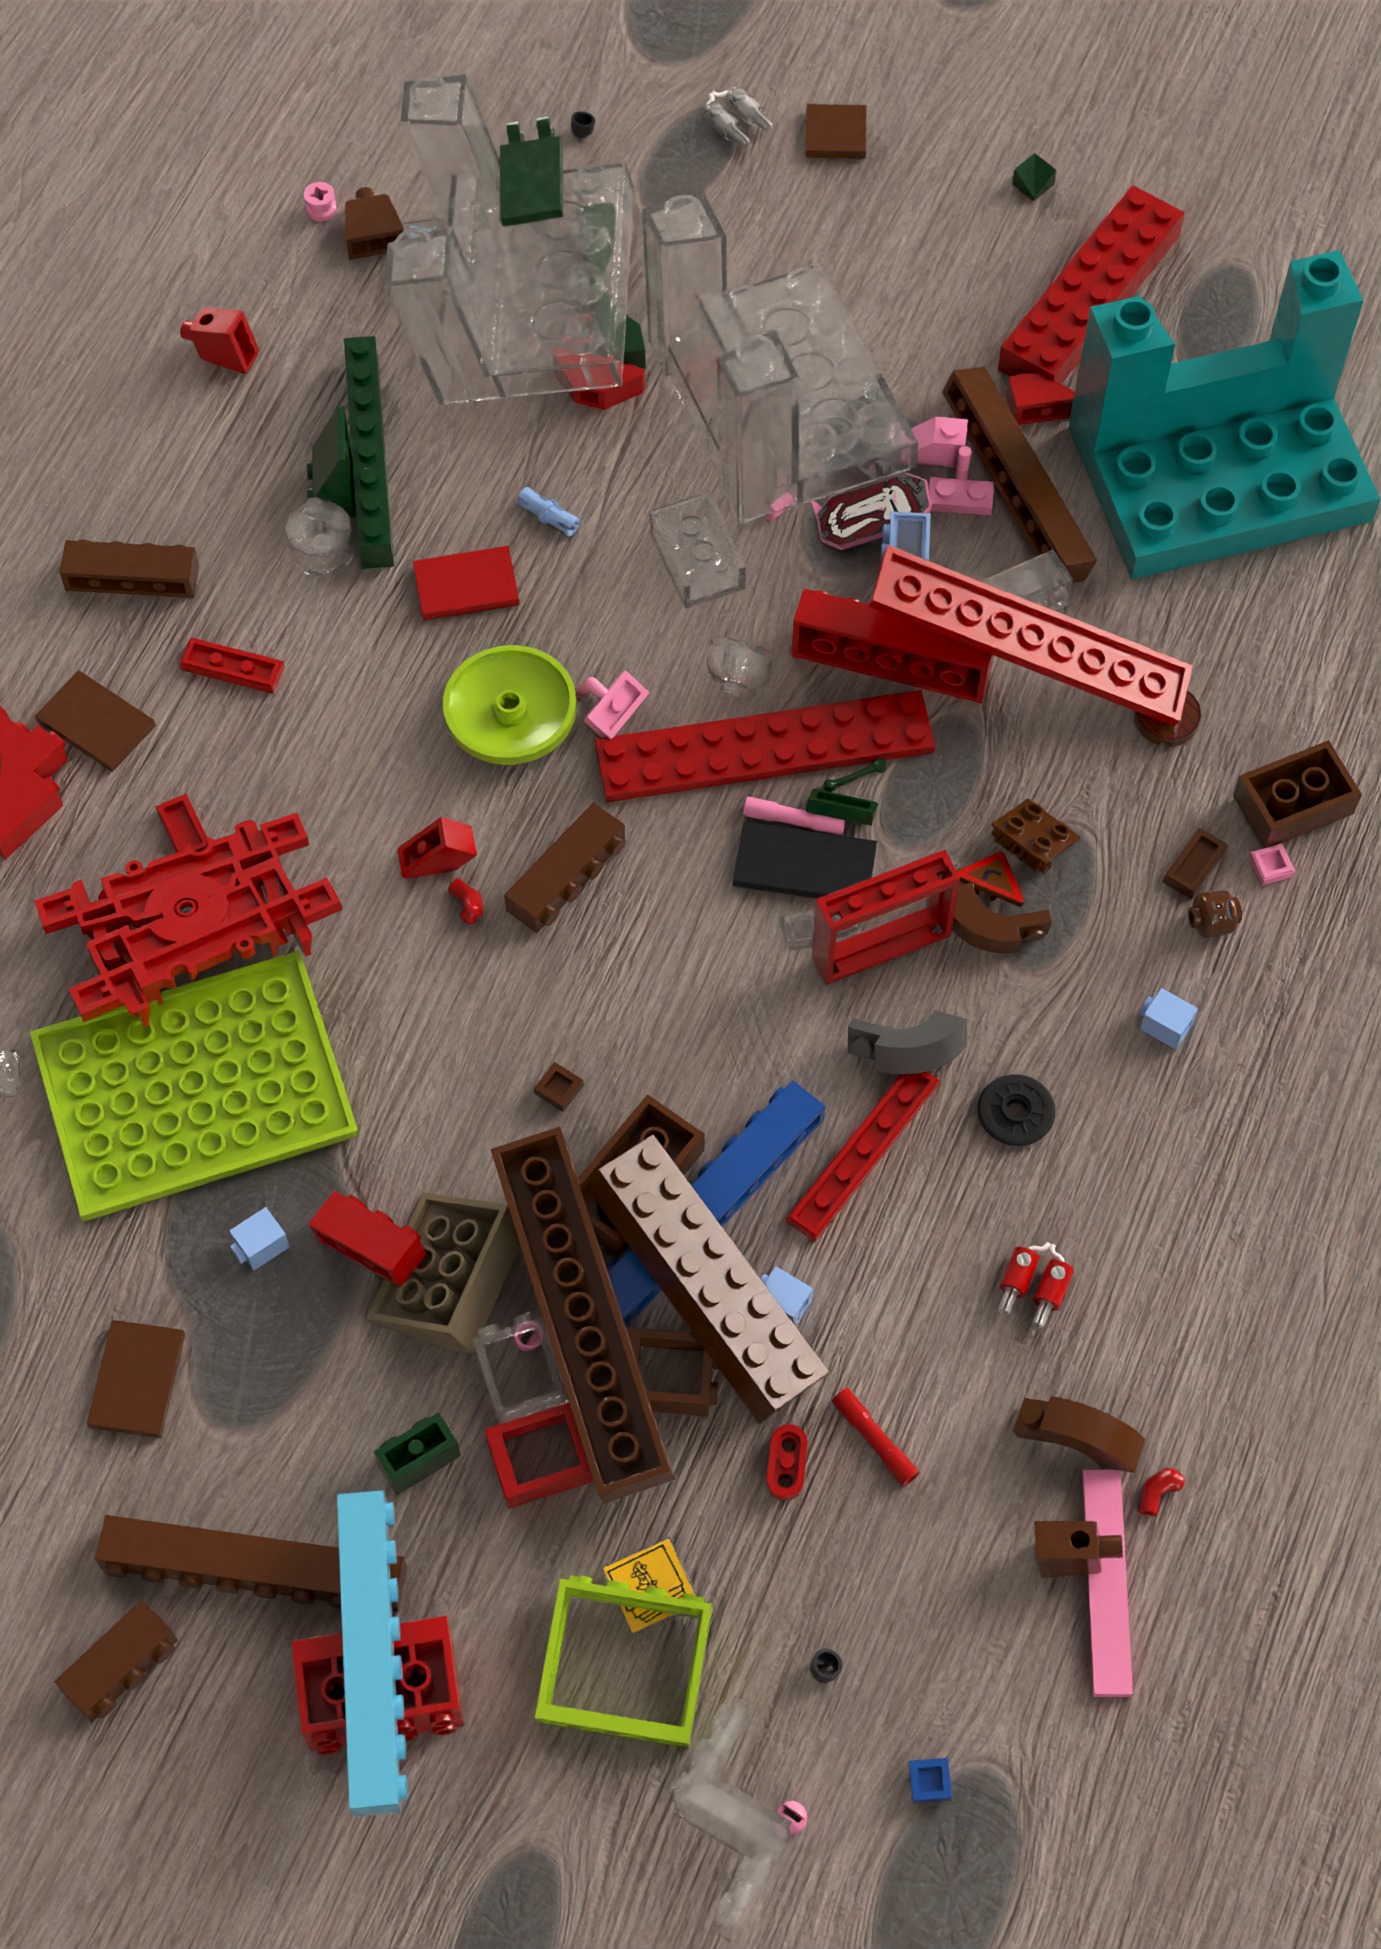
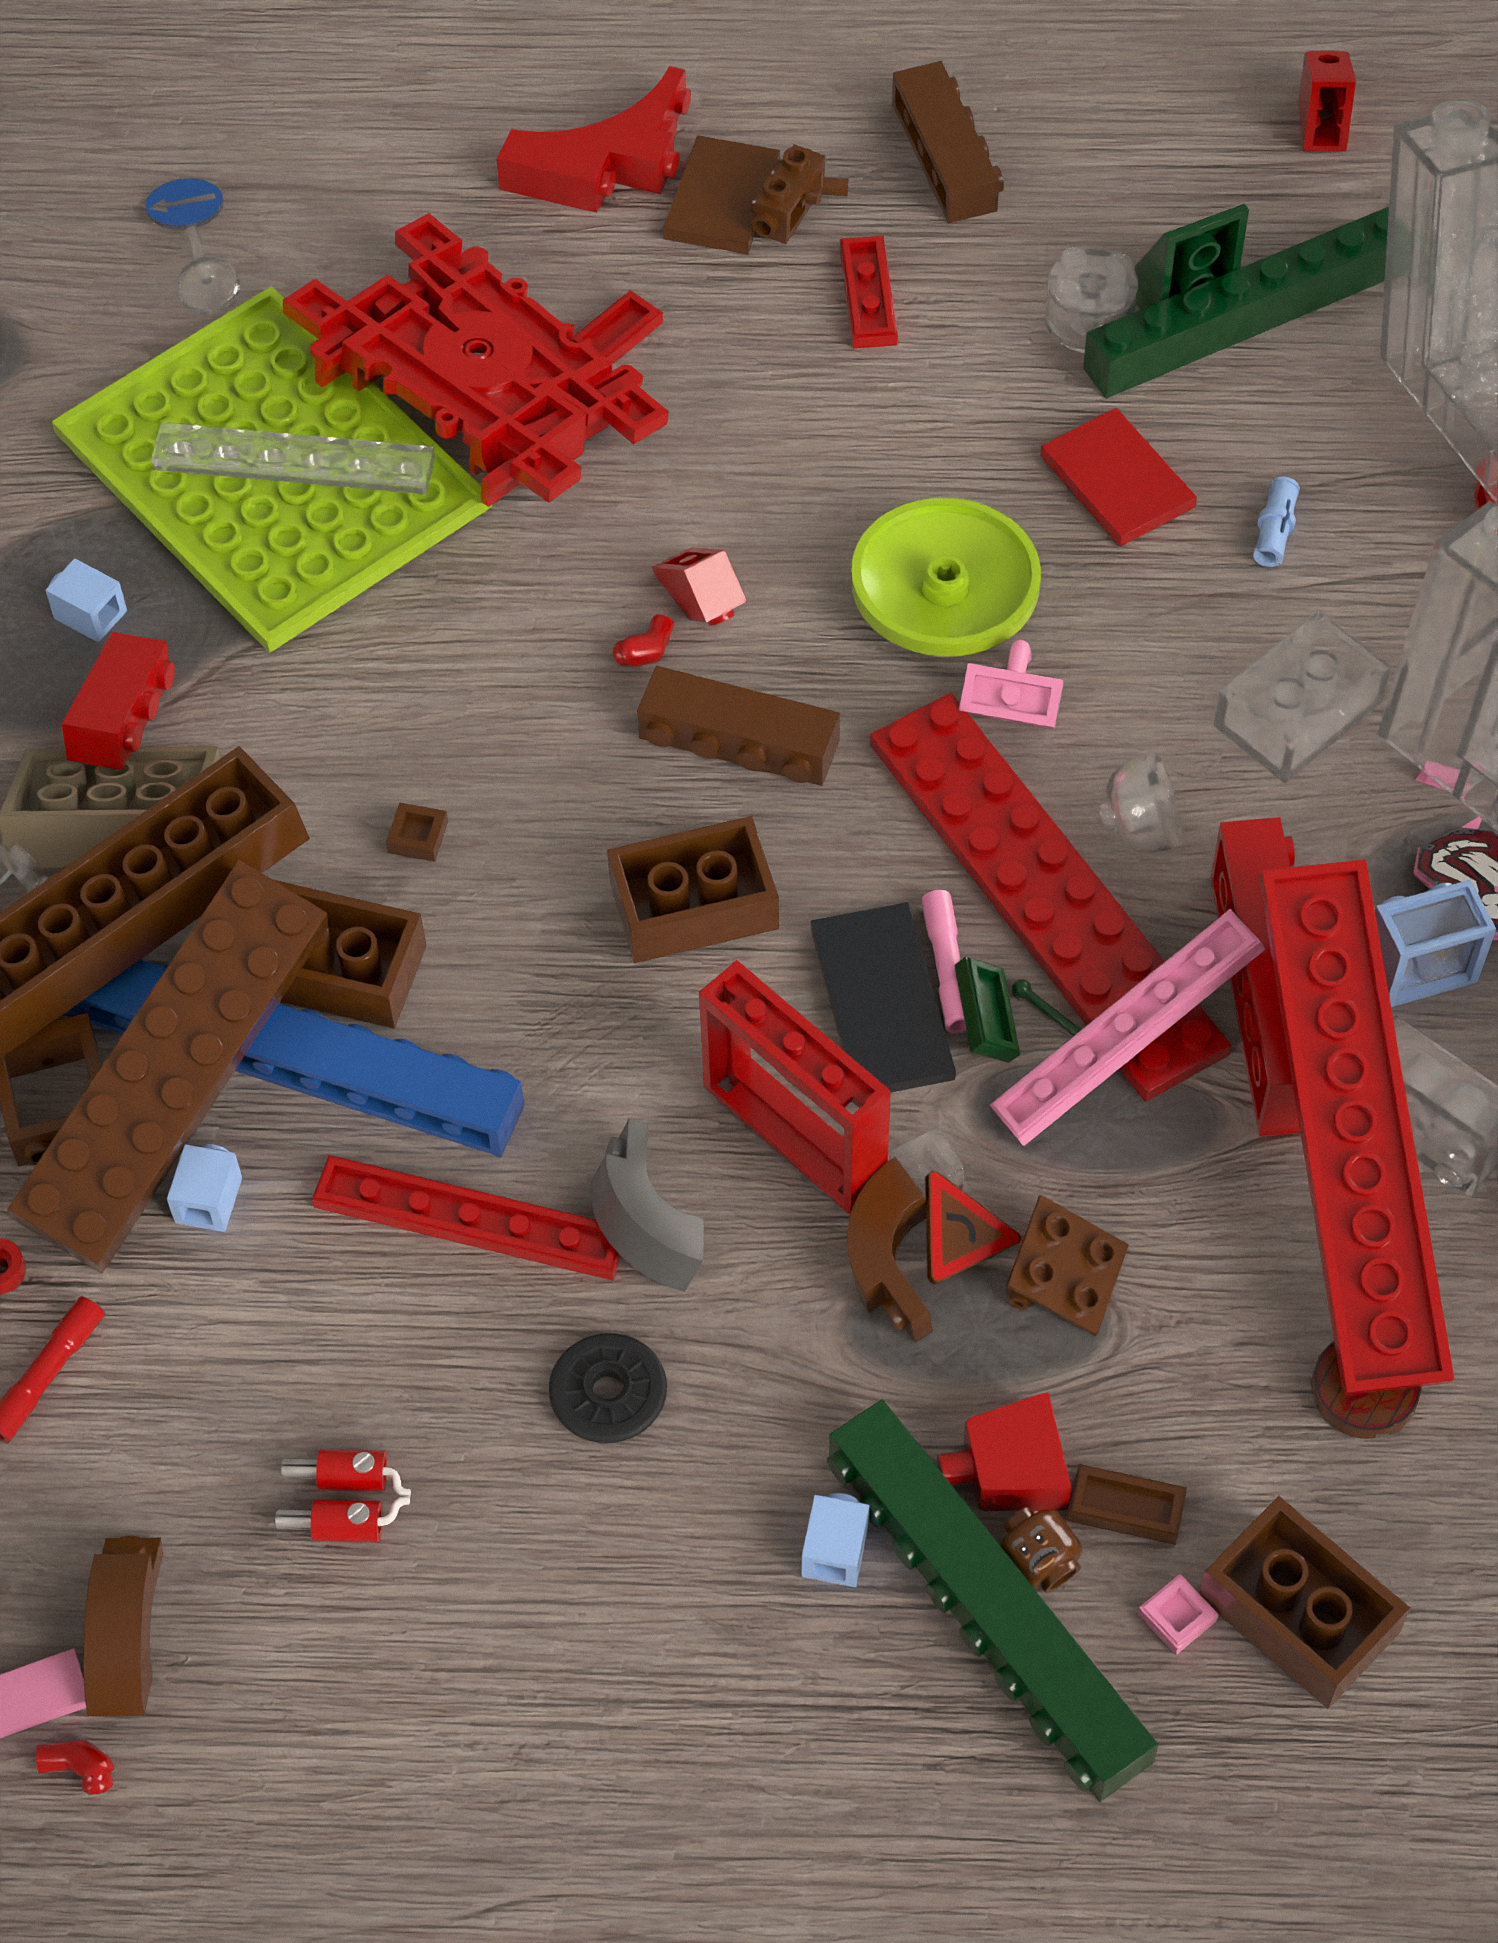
camera: 70 degrees right, 5 degrees down
none -> clear plate [151,423,435,494]
none -> reddish brown brick [607,816,779,963]
none -> reddish brown brick [751,144,849,244]
none -> dark green brick [827,1399,1159,1802]
none -> red torso [937,1392,1072,1511]
none -> bright pink tile [990,909,1265,1146]

